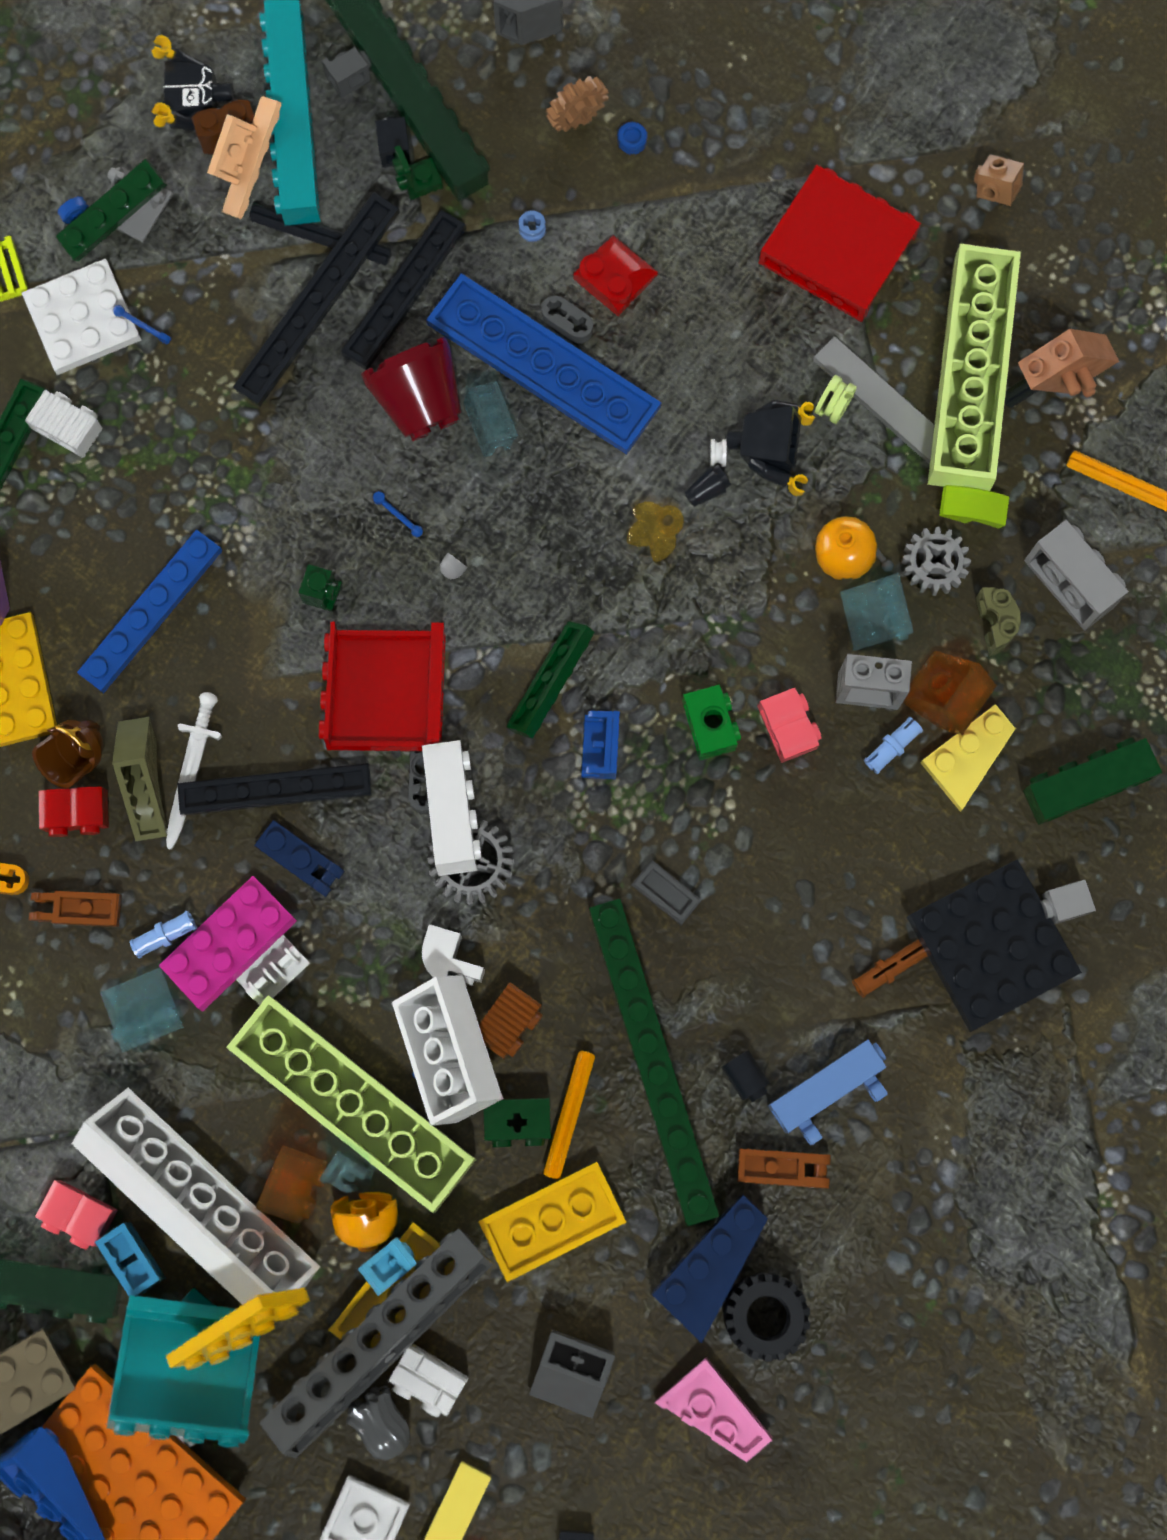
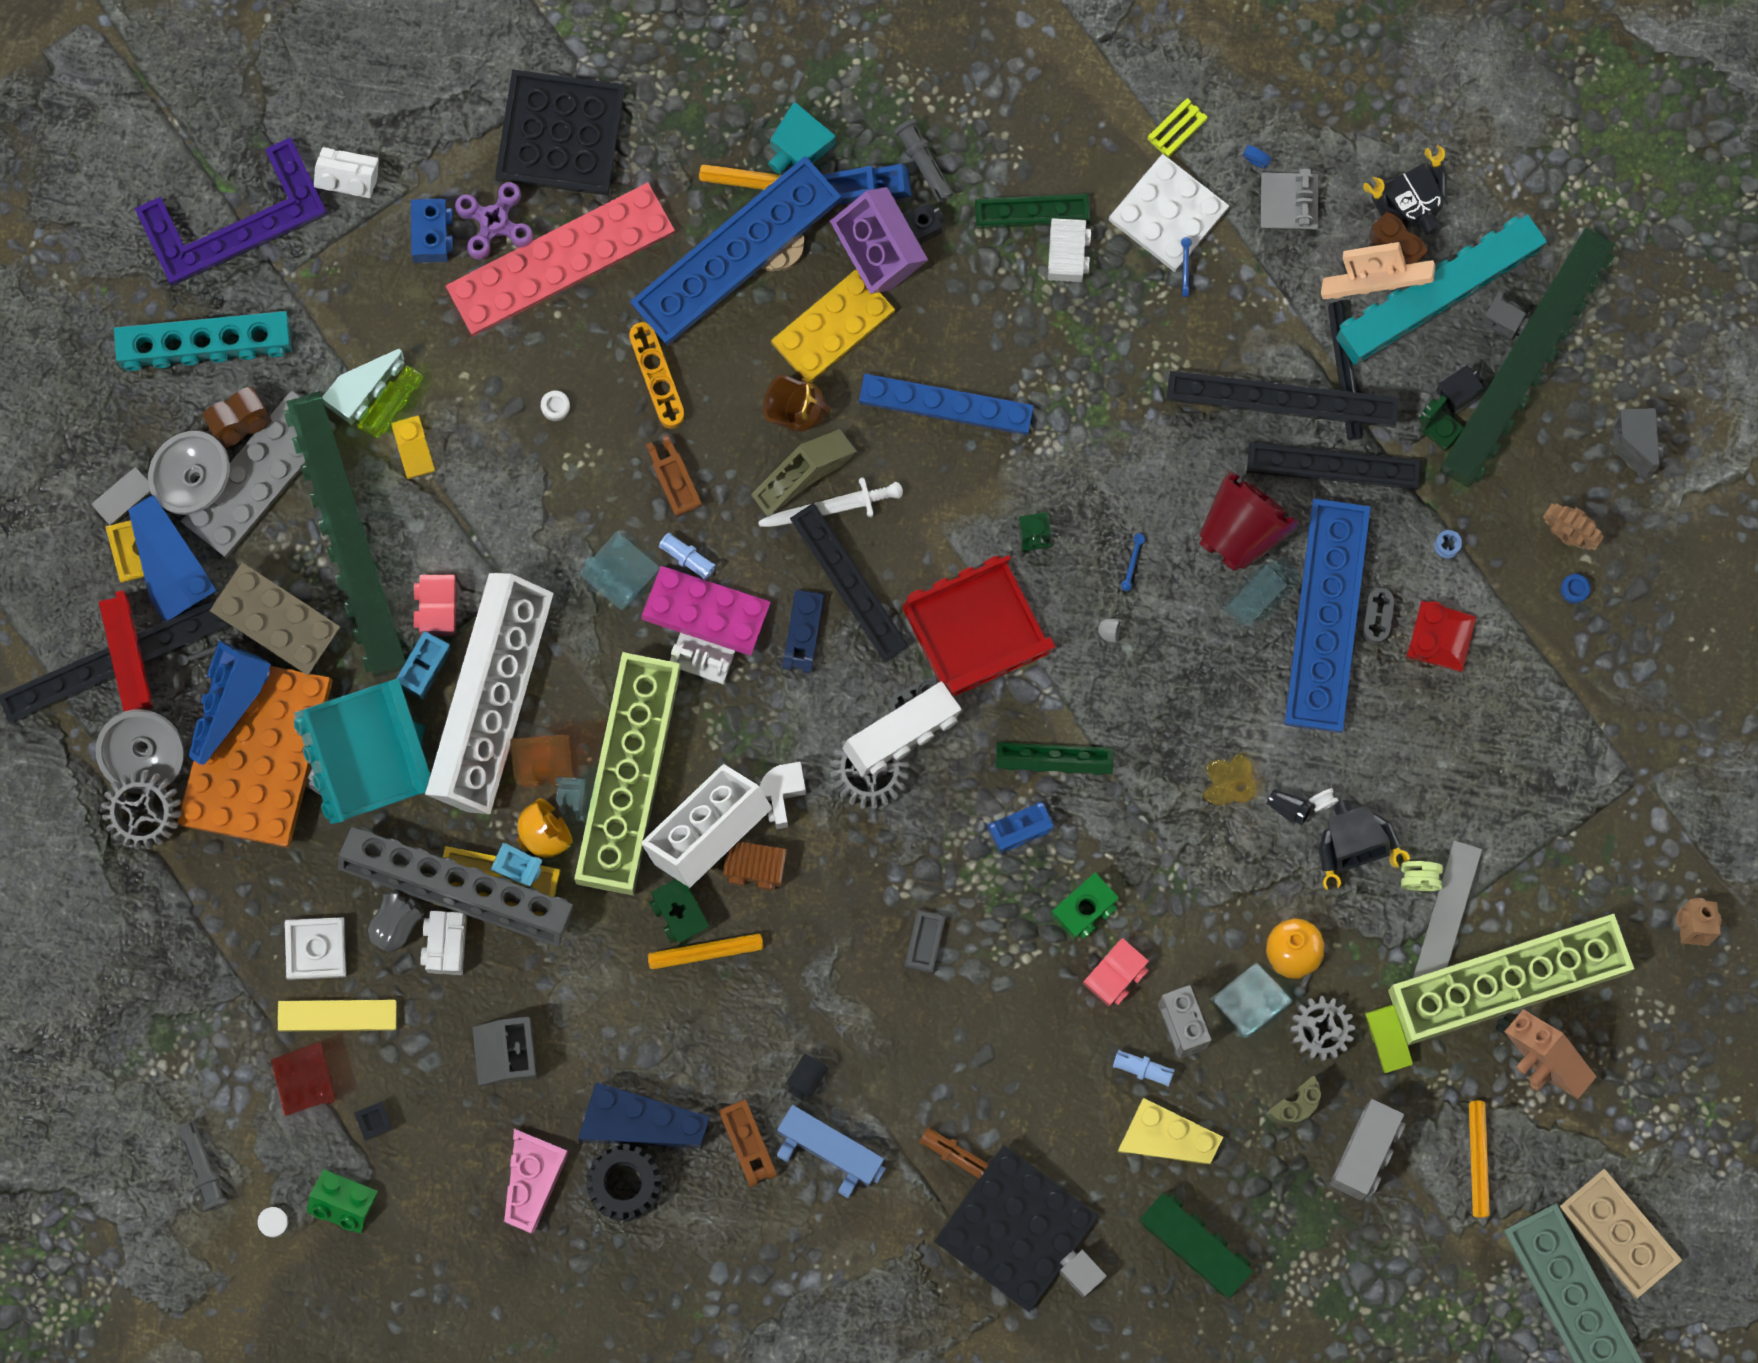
camera: 60 degrees right, 0 degrees up
red brick [39,787,109,837] -> none
dark green plate [55,159,167,262] -> none
yellow plate [166,1287,309,1370] -> none
yellow plate [478,1162,626,1282] -> none
dark green brick [589,899,719,1226] -> none
red panel [759,165,921,322] -> none
clear orange slope [903,650,997,735] -> none

